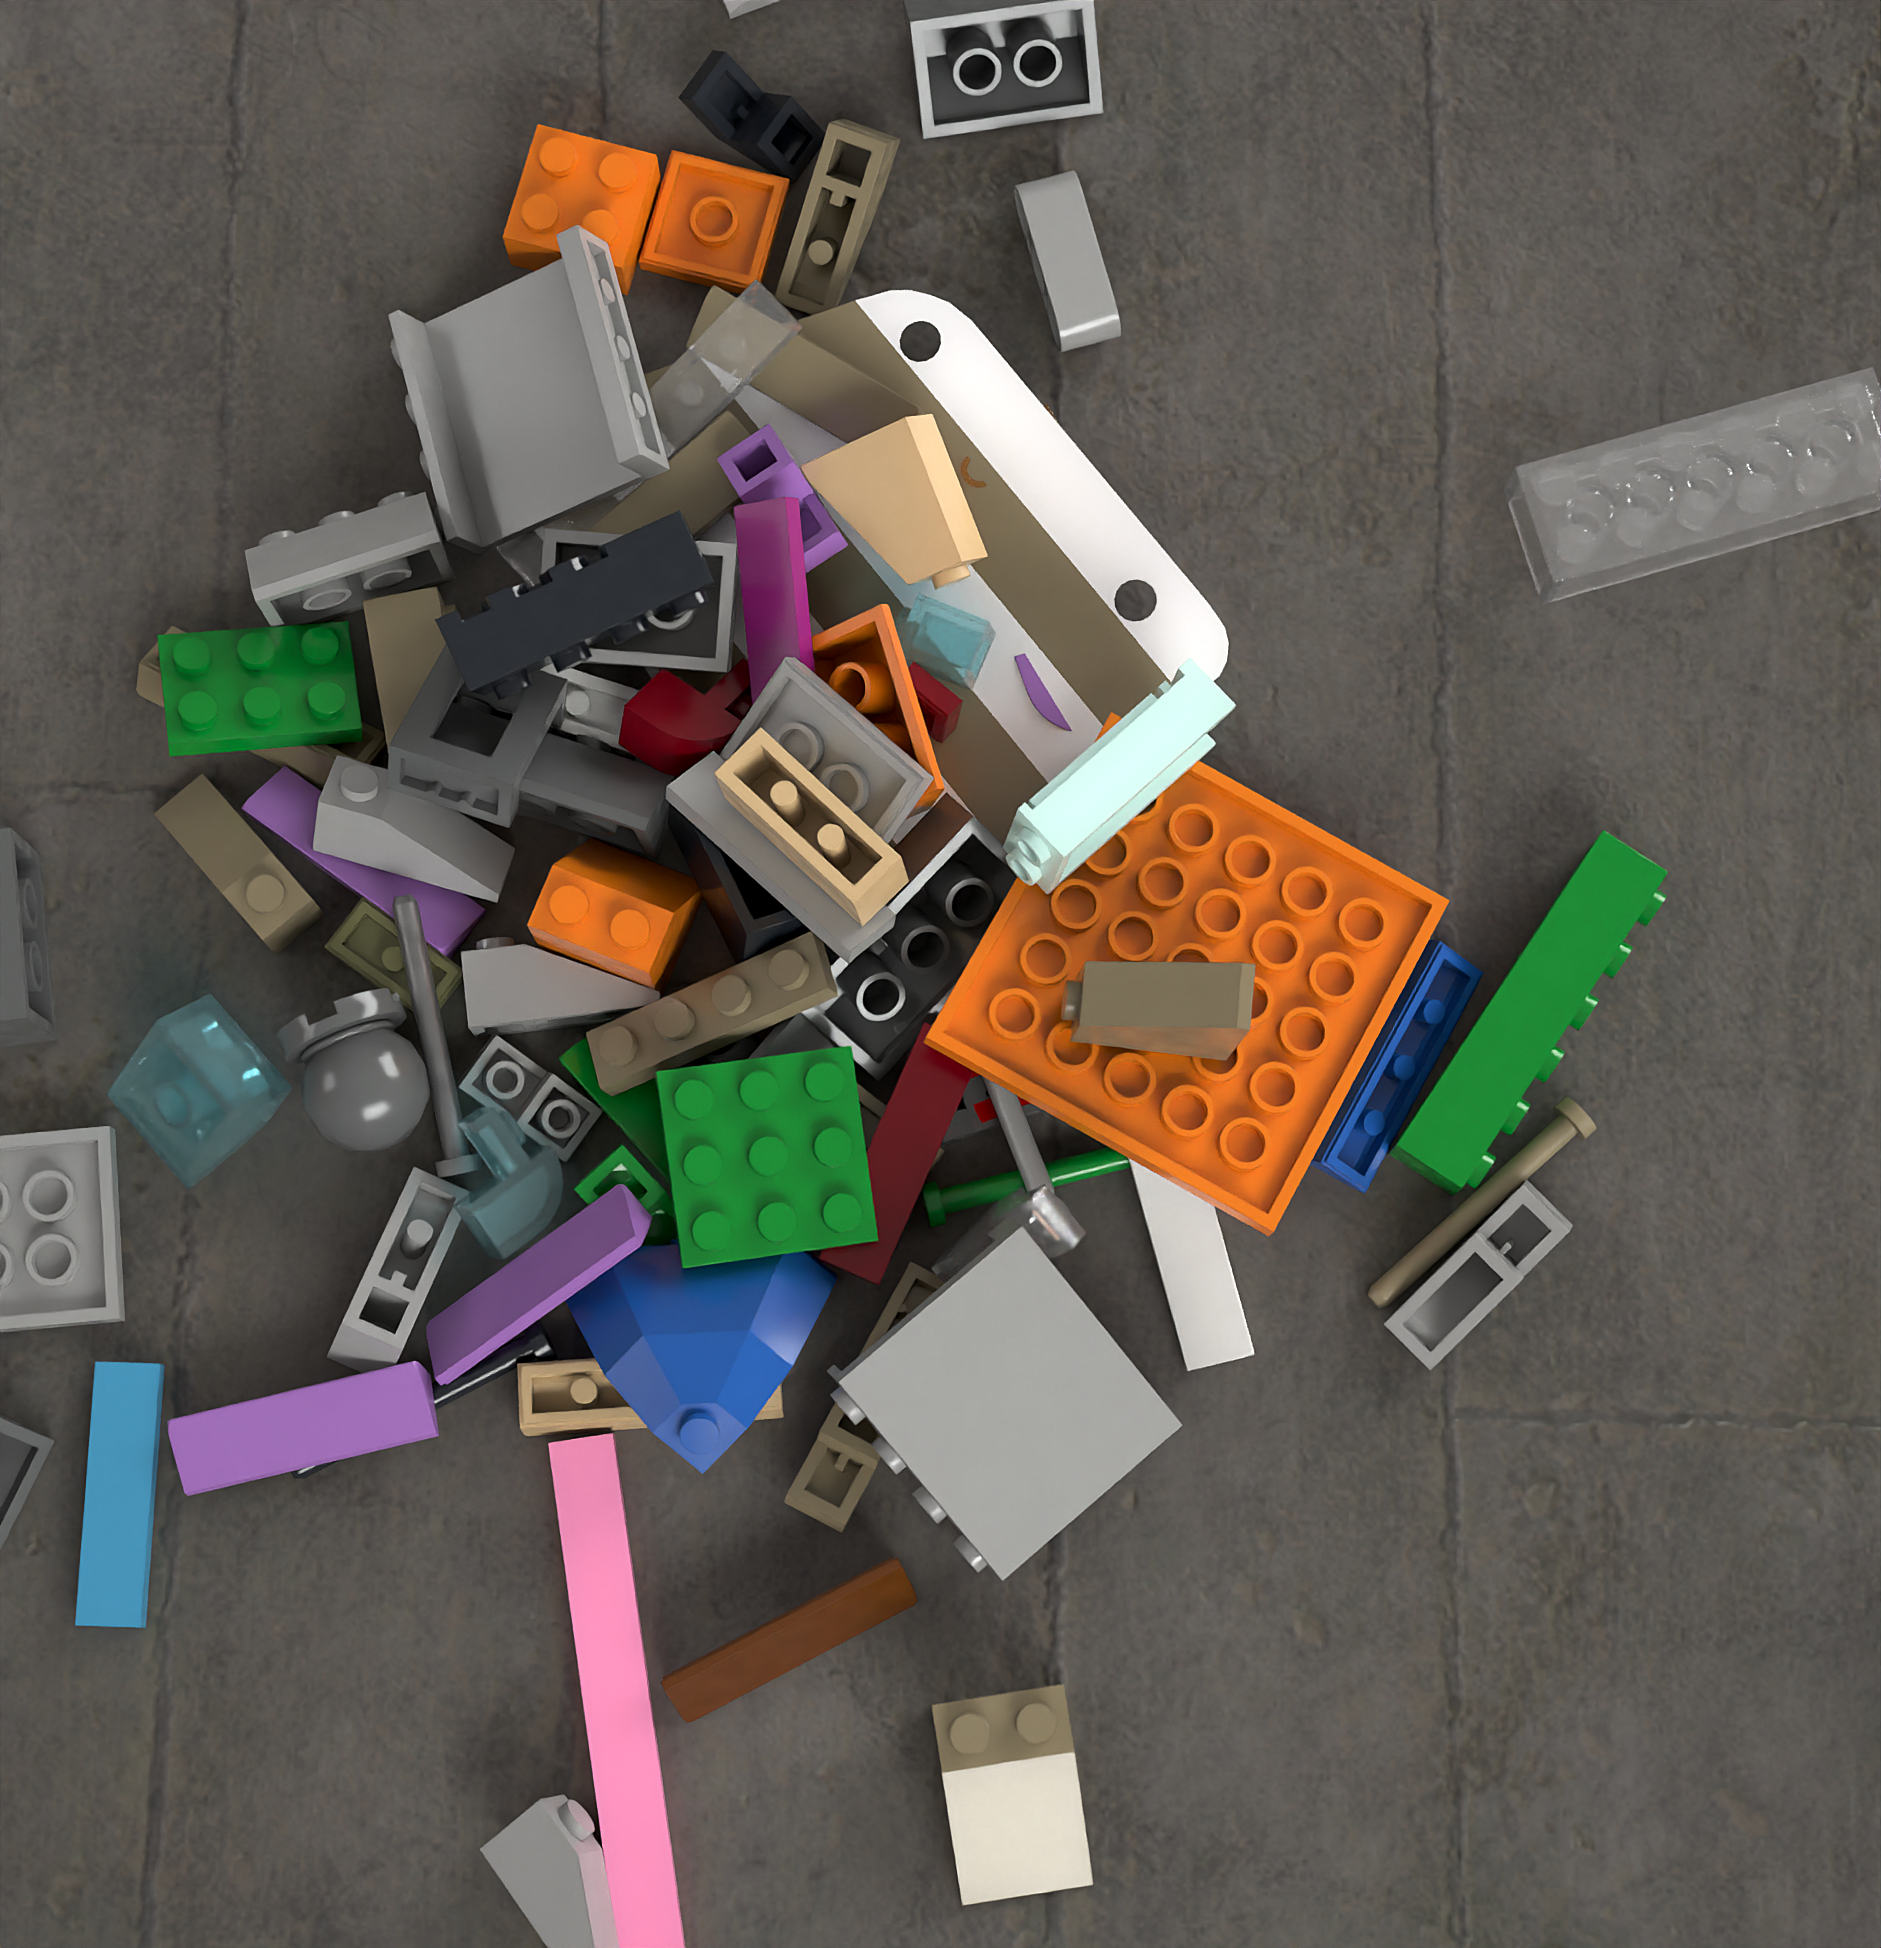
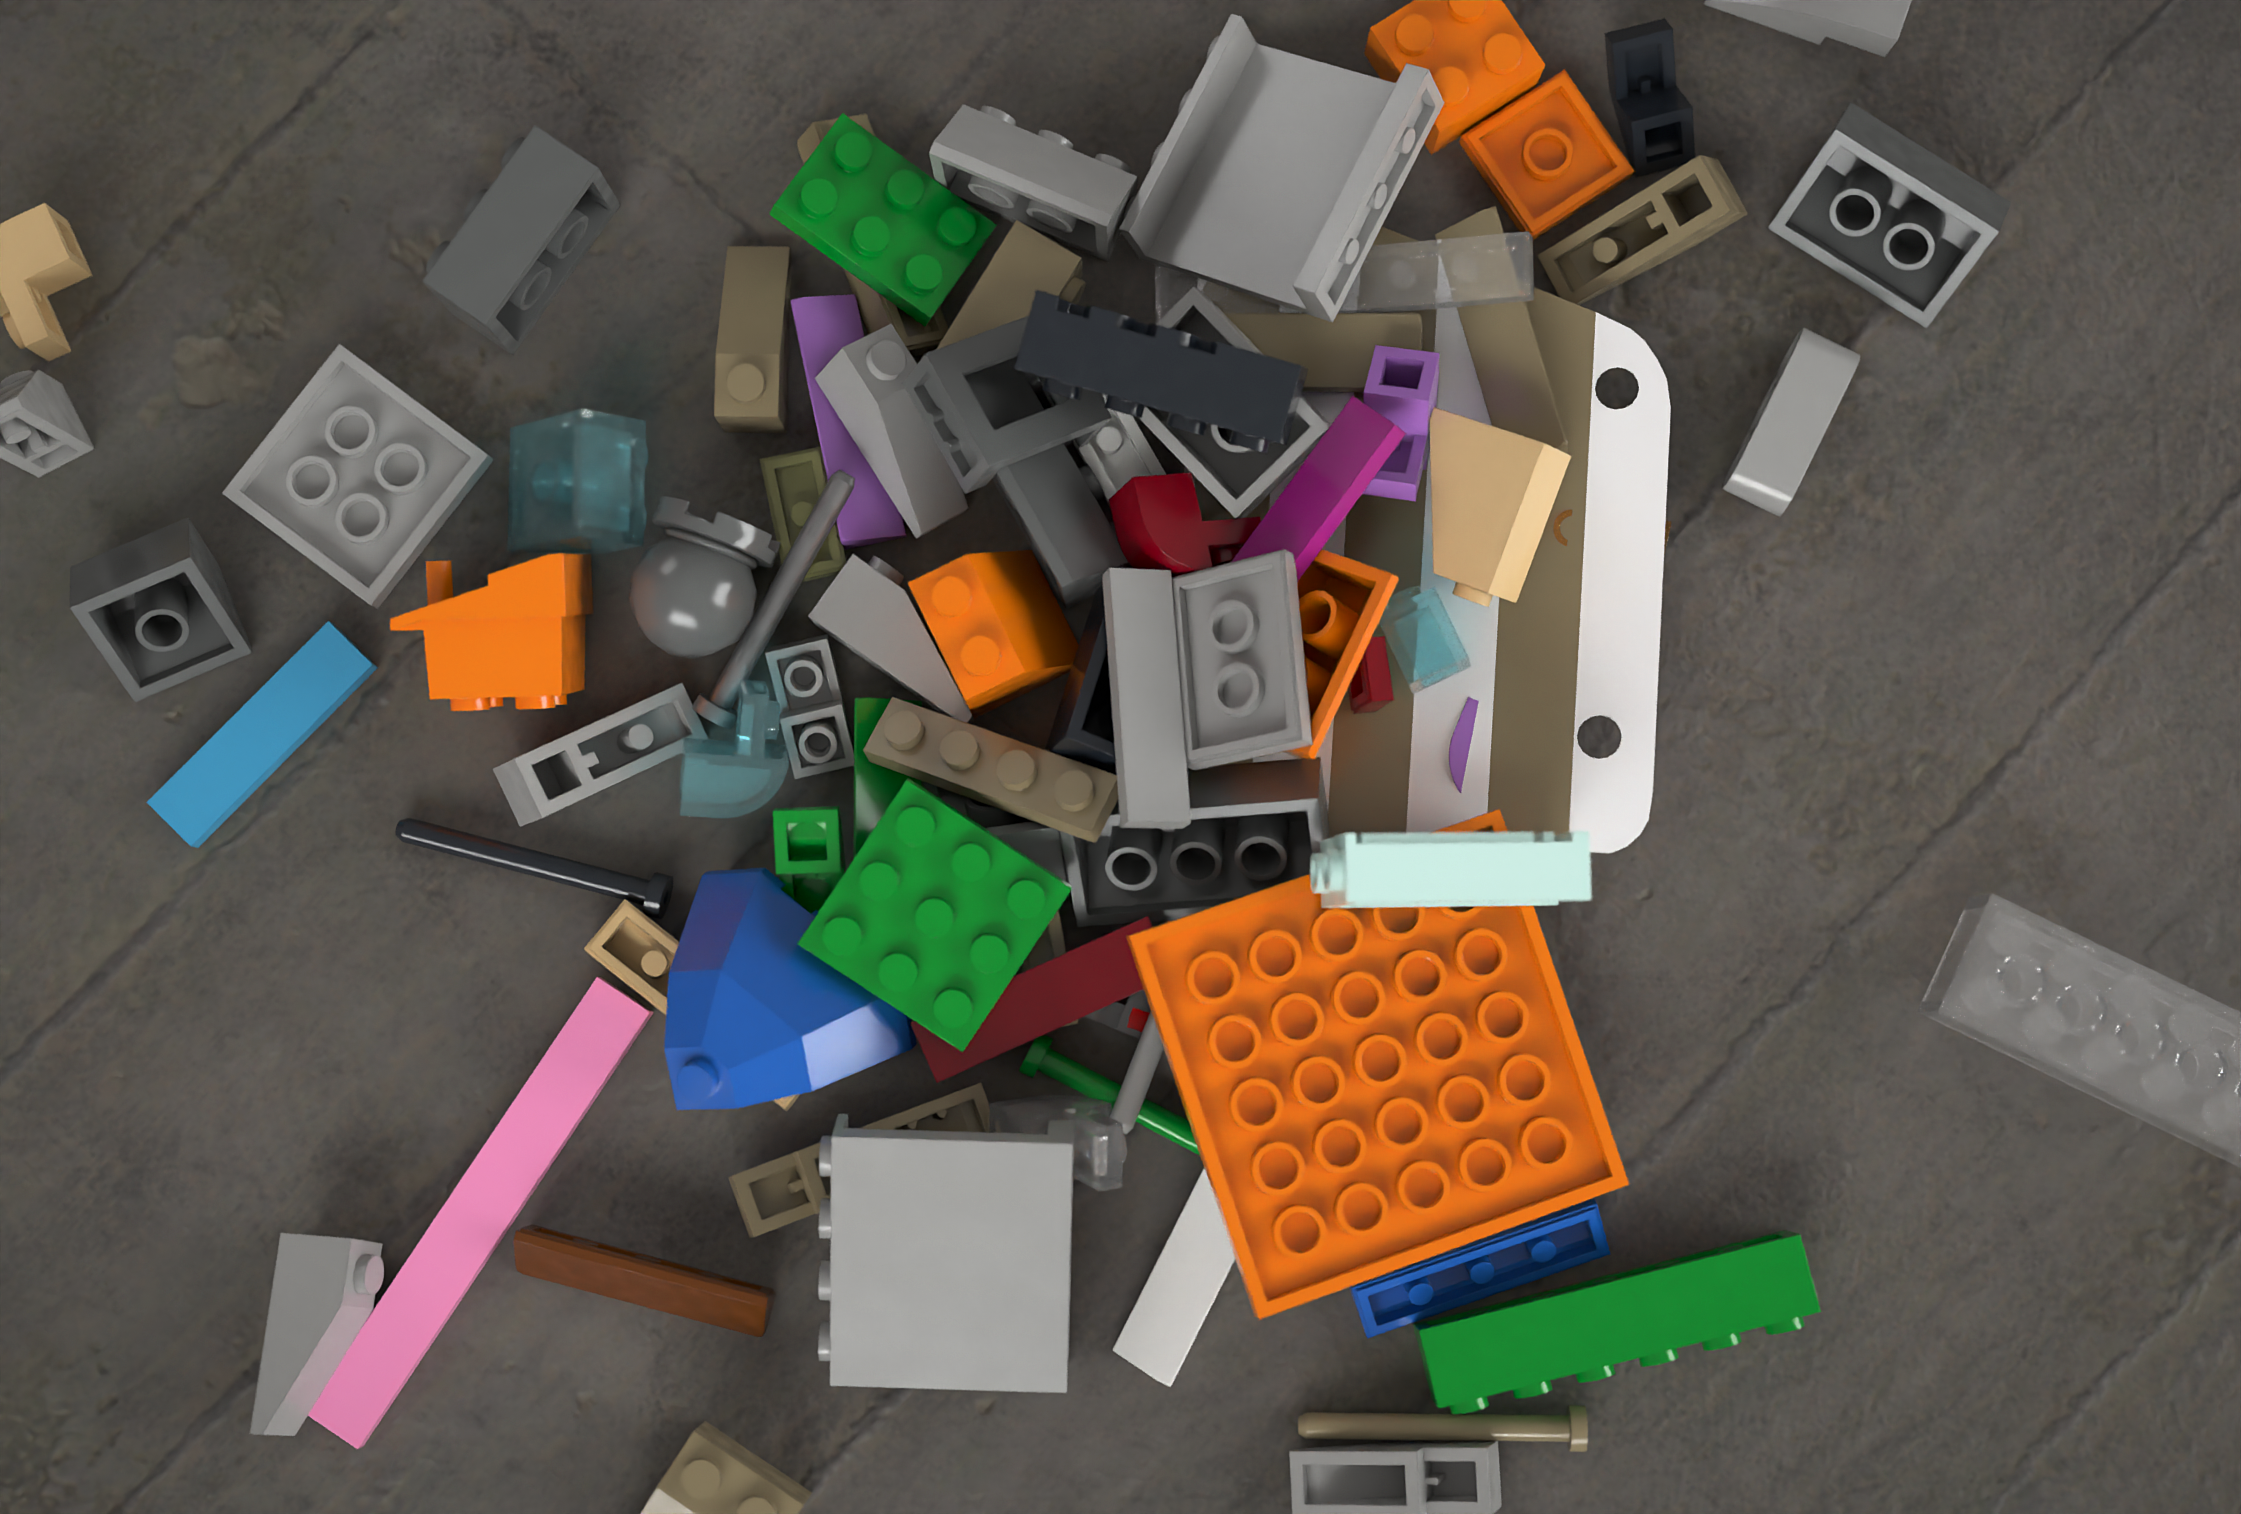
camera: 45 degrees right, 5 degrees up
medium lavender slope [167,1361,439,1496] -> none
medium lavender slope [426,1184,652,1386] -> none
tan brick [714,727,909,927] -> none
dark tan slope [1061,961,1256,1061] -> none
none -> orange piece [390,554,593,711]

